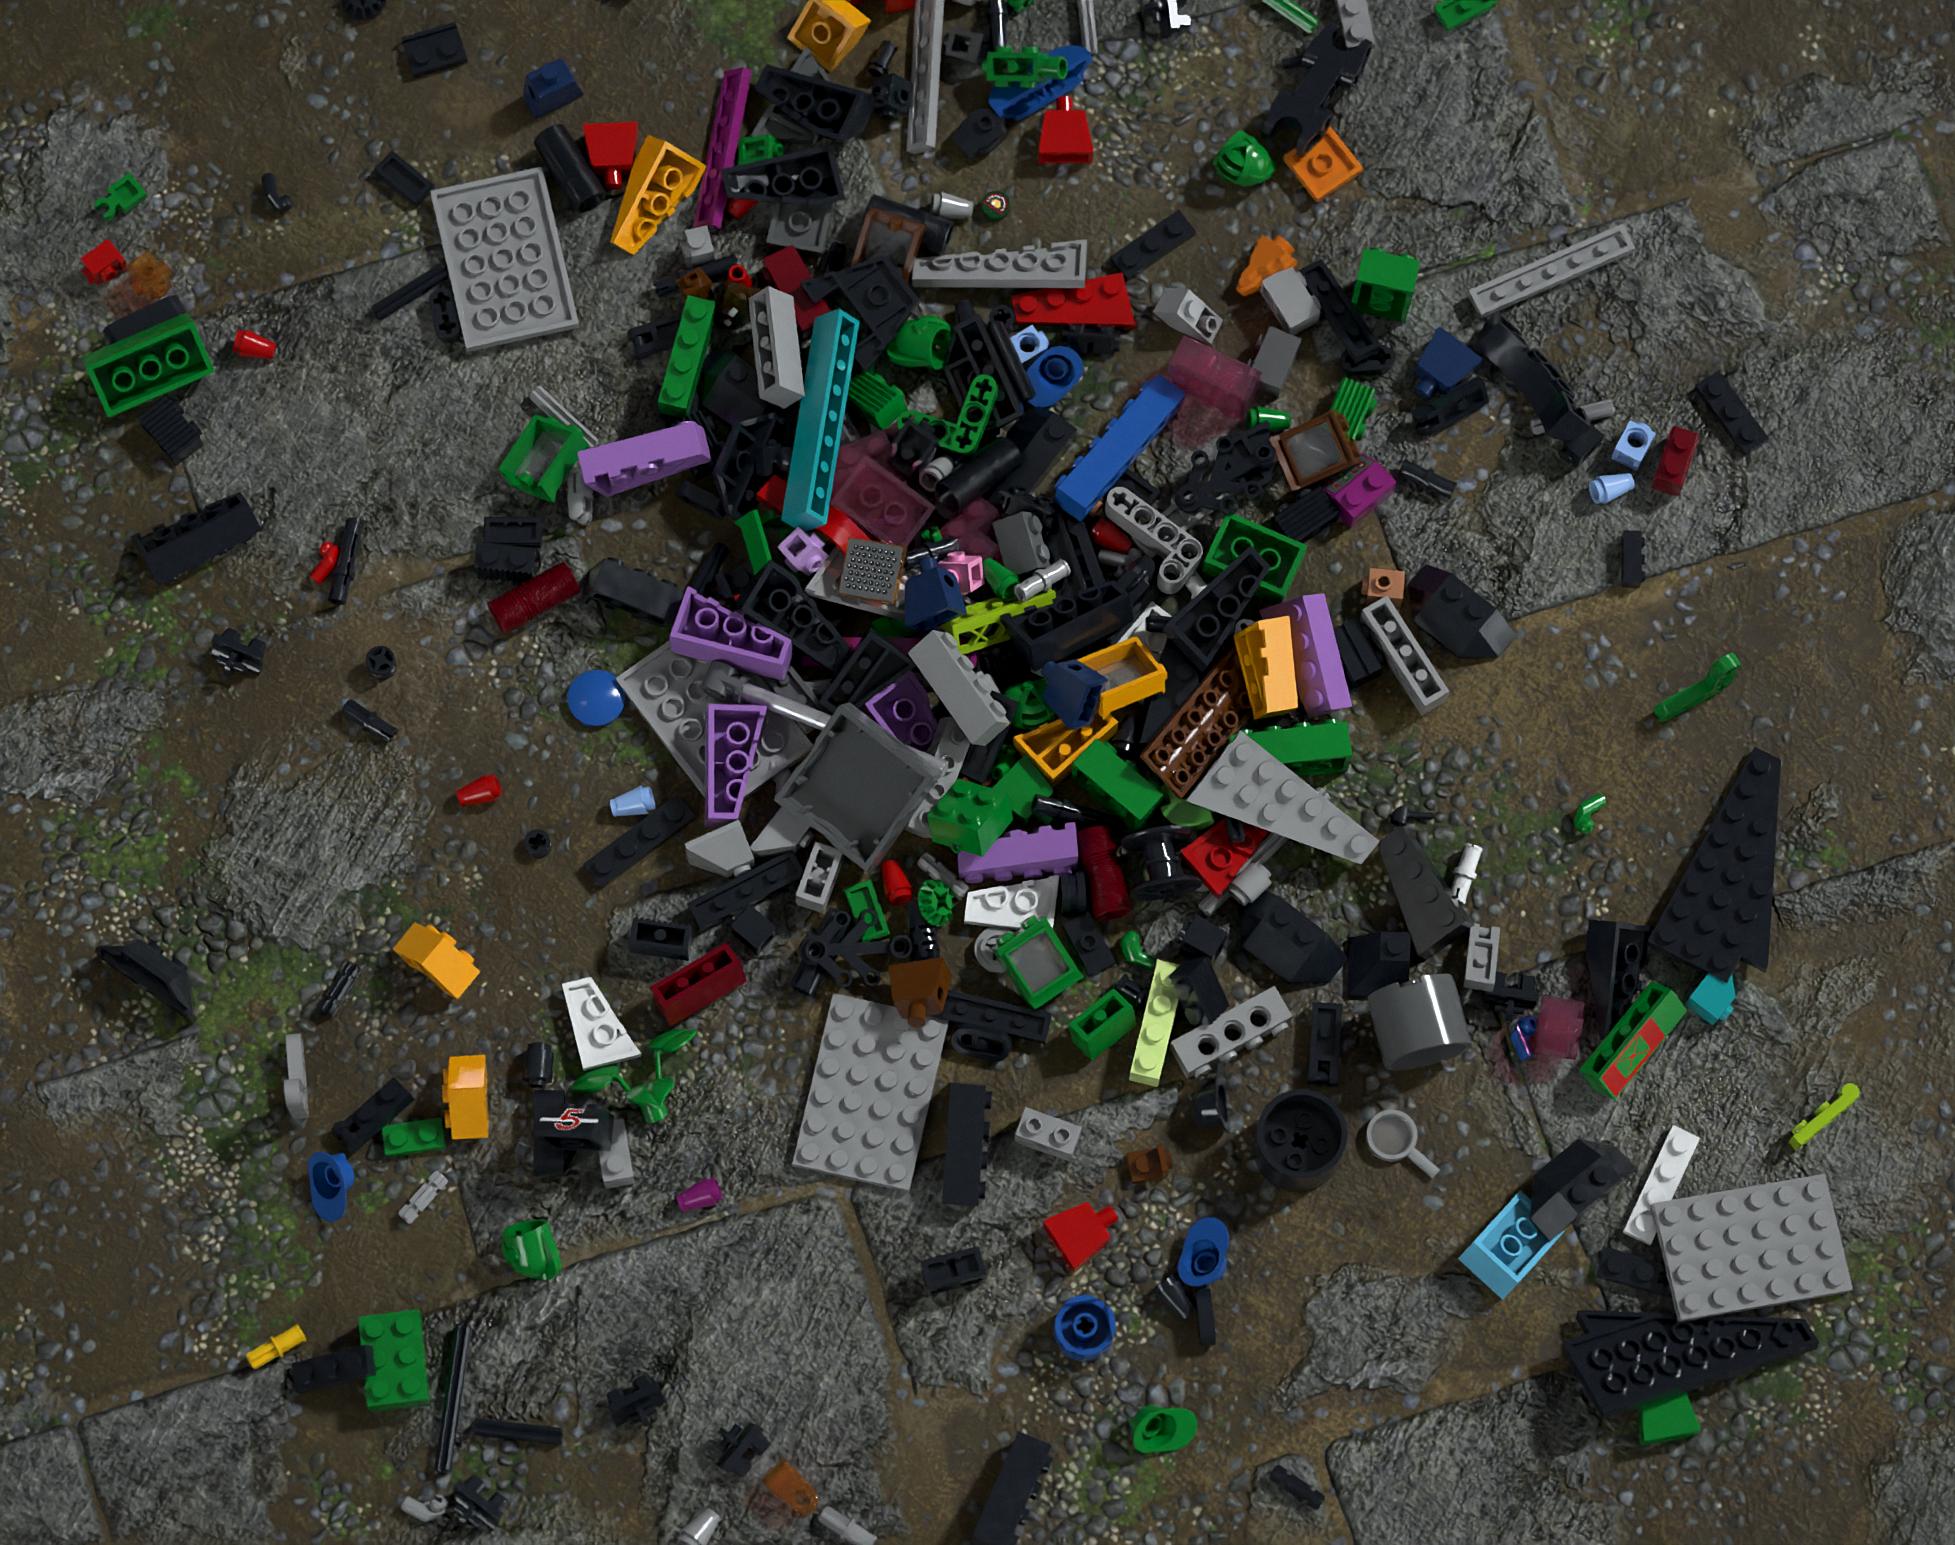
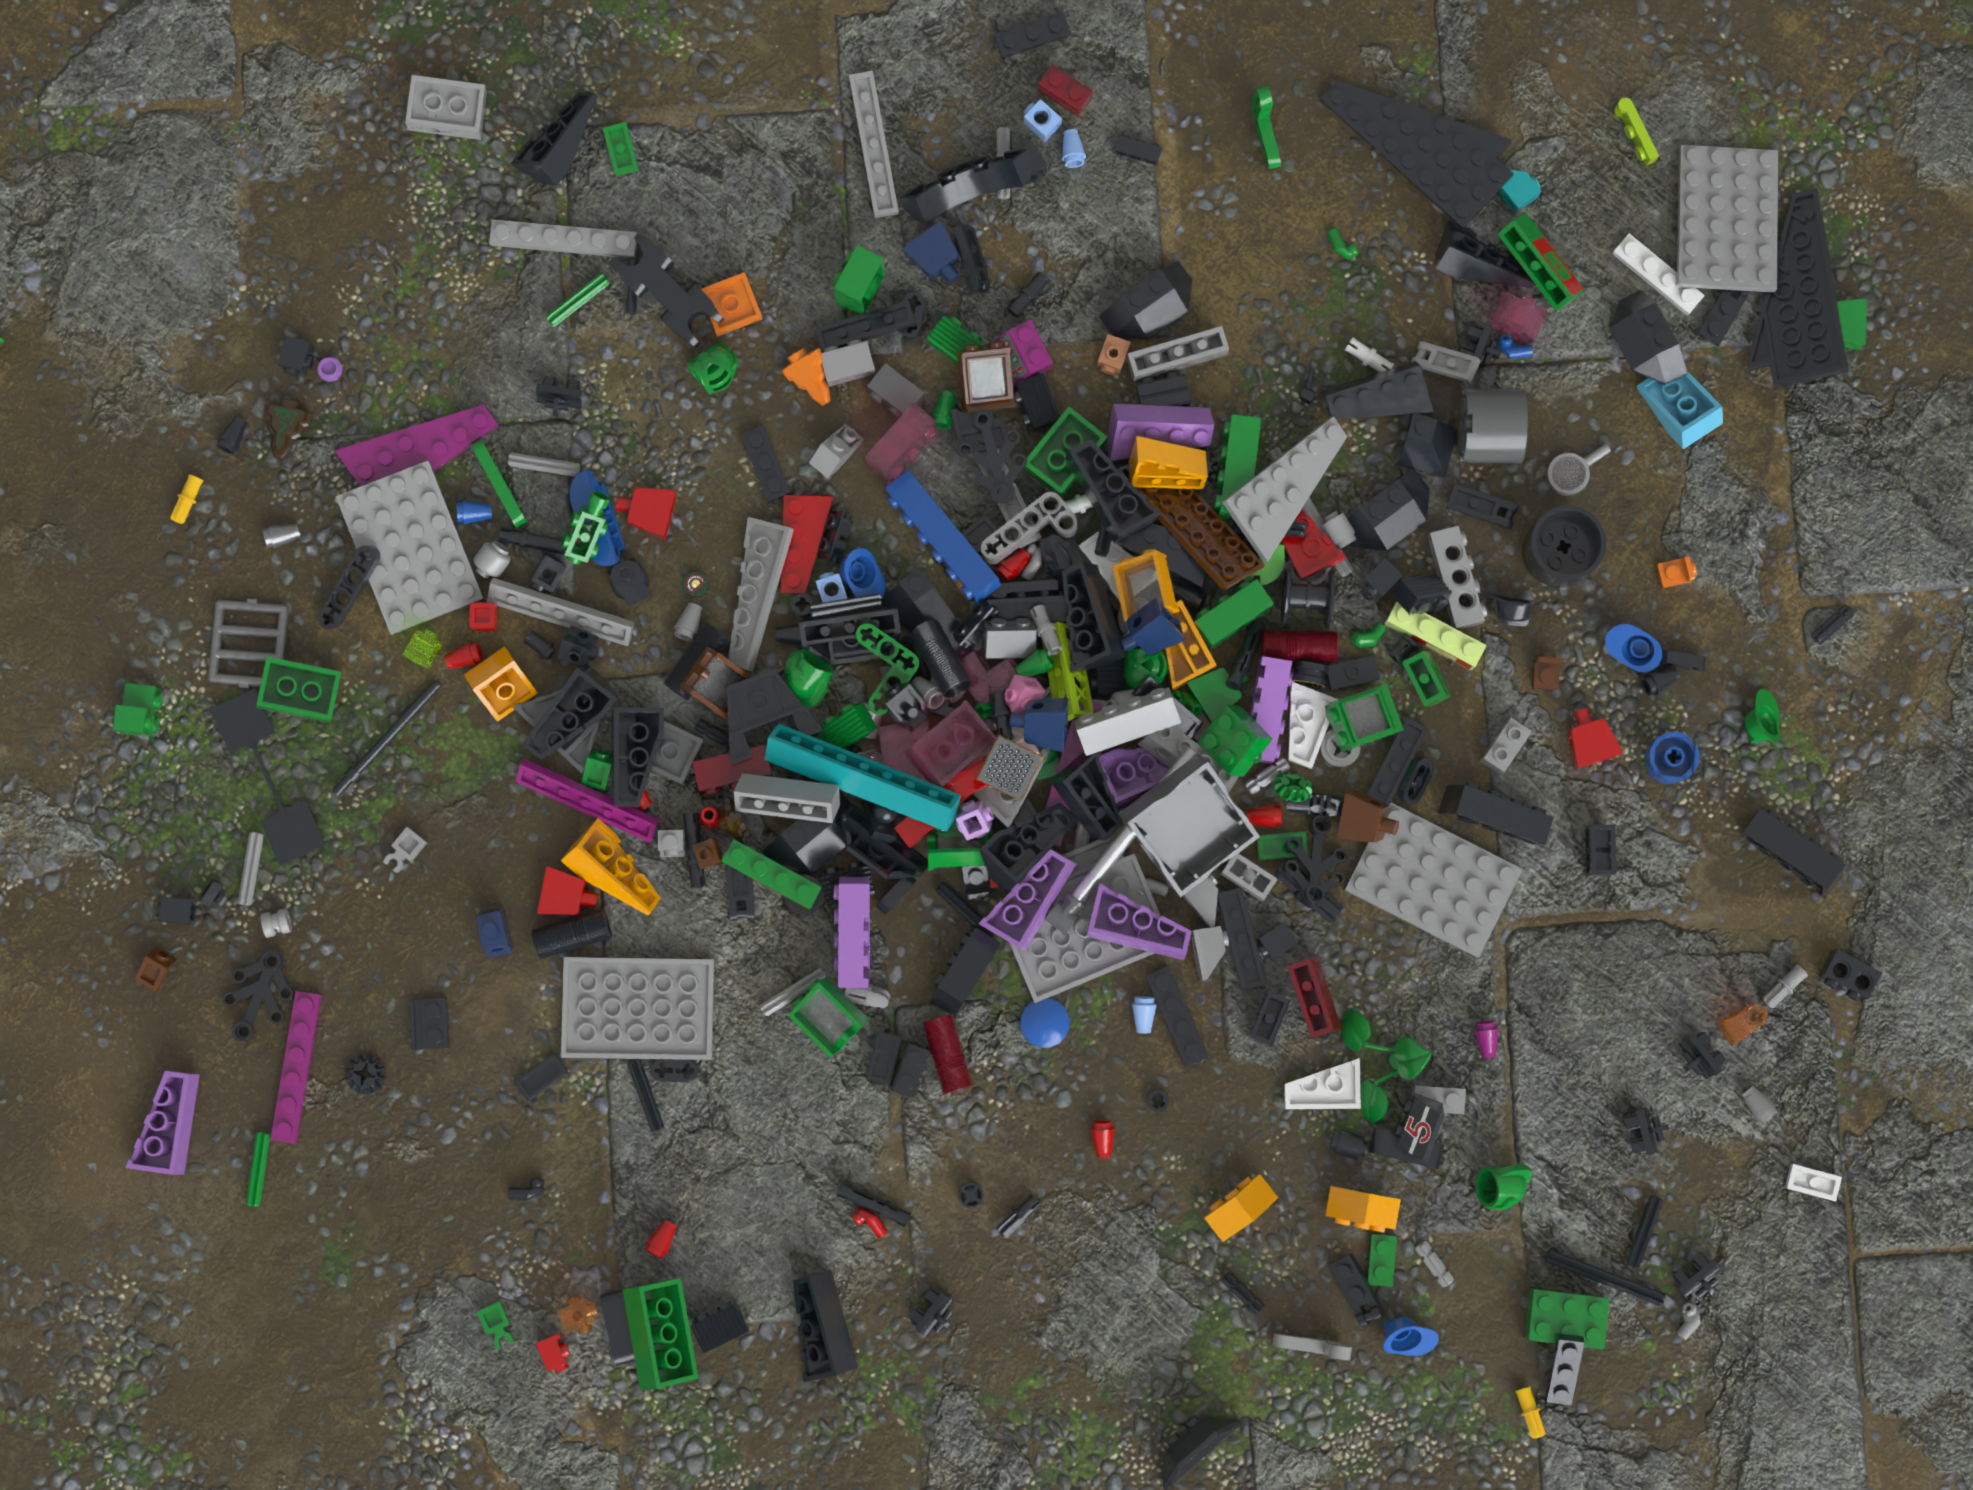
camera: 75 degrees left, 10 degrees up
none -> orange bracket [1656,555,1697,589]

